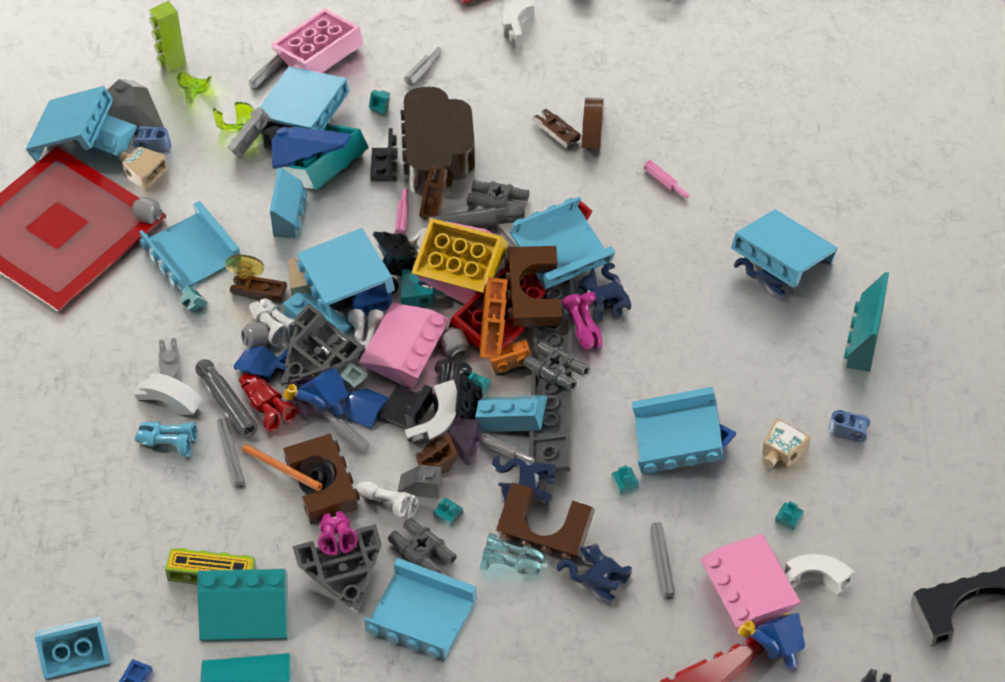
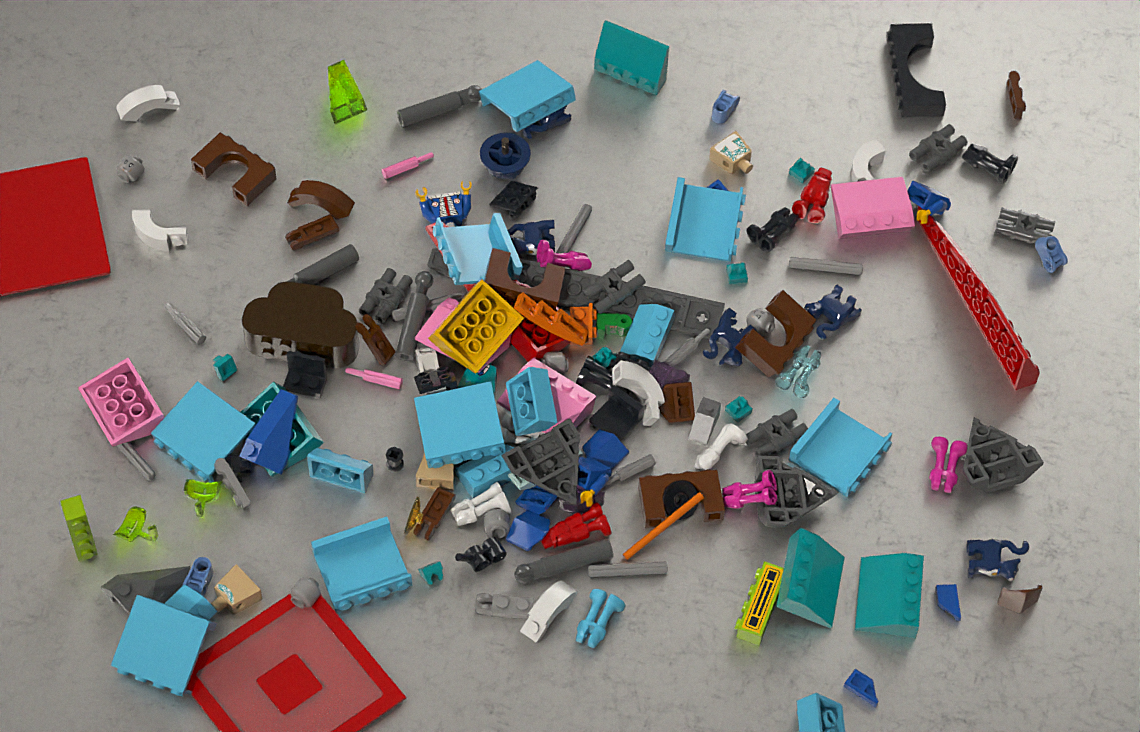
camera: 80 degrees left, 5 degrees up
none -> reddish brown arch [191,132,276,206]
none -> dark grey piece [277,244,360,285]
none -> clear neon green wedge [328,60,367,124]
none -> black bush [385,447,404,472]
none -> dark grey piece [397,85,482,127]
none -> torso [415,181,472,227]
none -> black beam [455,536,507,572]
none -> dark blue piece [480,133,531,179]
none -> black hinge [489,181,538,219]
none -> medium azure slope [506,367,557,436]
none -> light grey axle [556,204,592,253]
none -> green leg [596,314,632,339]
none -> black piece [746,207,799,252]
none -> light grey head [746,308,775,336]
none -> red piece [792,167,832,223]
none -> dark grey pin [909,124,968,172]

